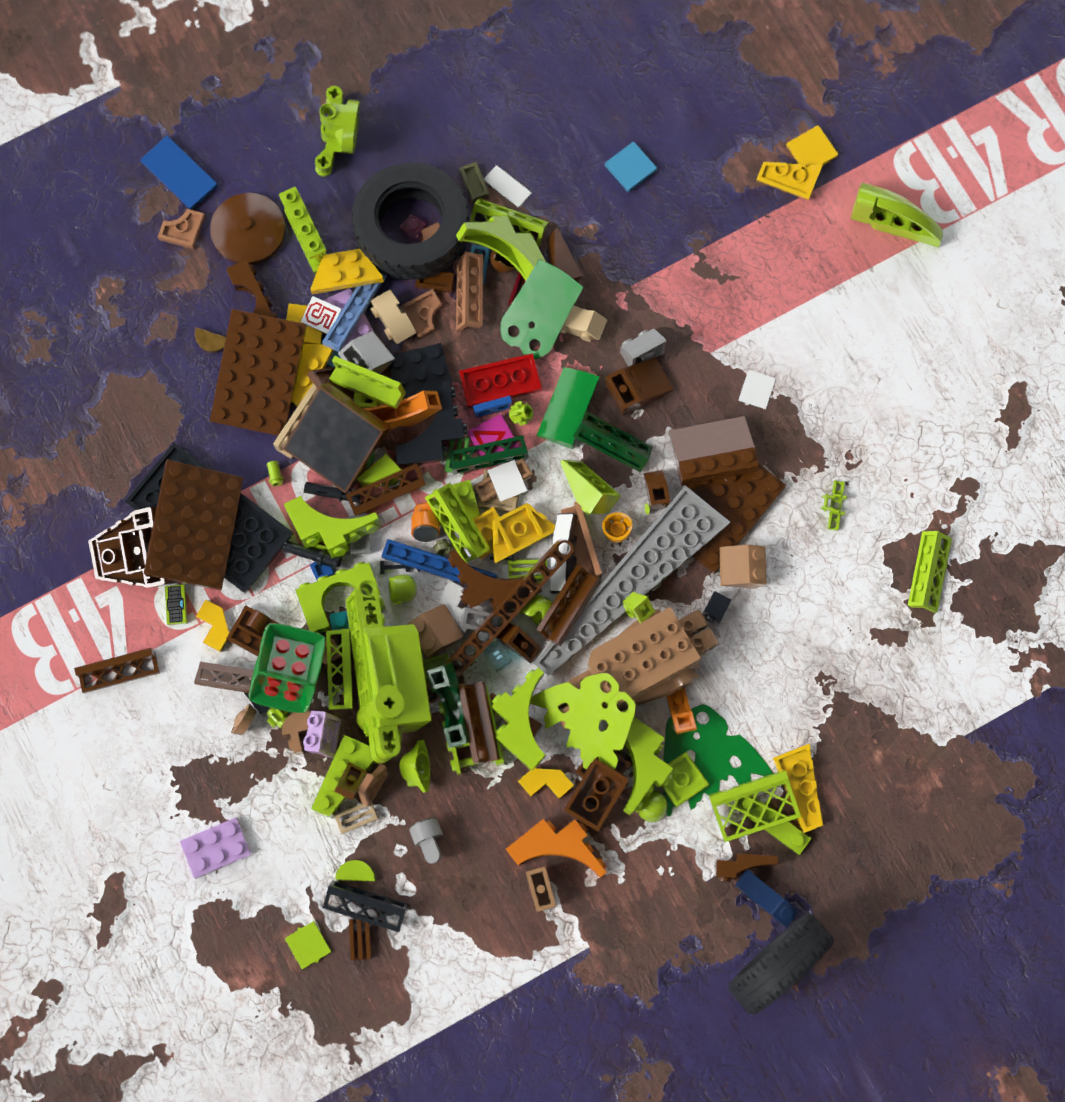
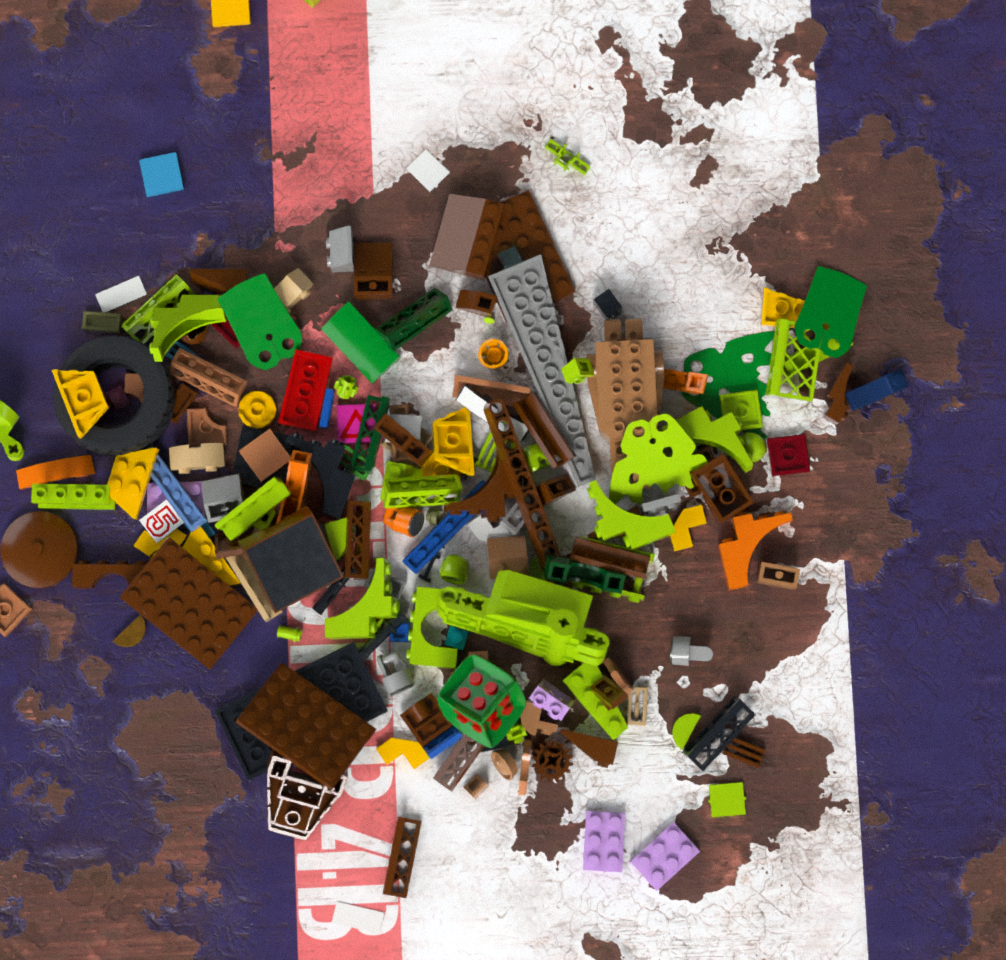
camera: 65 degrees left, 5 degrees up
tile [165,584,188,626] -> none
lime fence [326,629,353,710] -> none
lime hat [399,740,430,793] -> none
clear light blue brick [483,639,513,673] -> none
lime slope [560,459,621,515] -> none
medium nougat slope [720,545,767,589] -> none
black tyre [728,913,834,1015] -> none
yellow wing [756,162,823,201] -> none
lime fence [908,531,952,613] -> none
none -> orange slope [16,455,95,490]
none -> yellow wing [52,369,109,439]
none -> yellow tile [238,391,277,429]
none -> nougat tile [239,429,290,483]
none -> white sticker [332,902,384,934]
none -> reddish brown slope [374,413,433,467]
none -> light grey piece [377,652,415,696]
none -> blue tile [423,726,462,759]
none -> medium nougat slope [463,774,489,800]
none -> clear light blue slope [498,246,523,270]
none -> nougat tile [518,740,532,796]
none -> reddish brown gear [531,740,573,782]
none -> reddish brown slope [560,729,618,768]
none -> lavender plate [630,822,700,891]
none -> light grey plate [640,494,681,517]
none -> dark red tile [767,434,810,477]
none -> green piece [795,266,867,358]

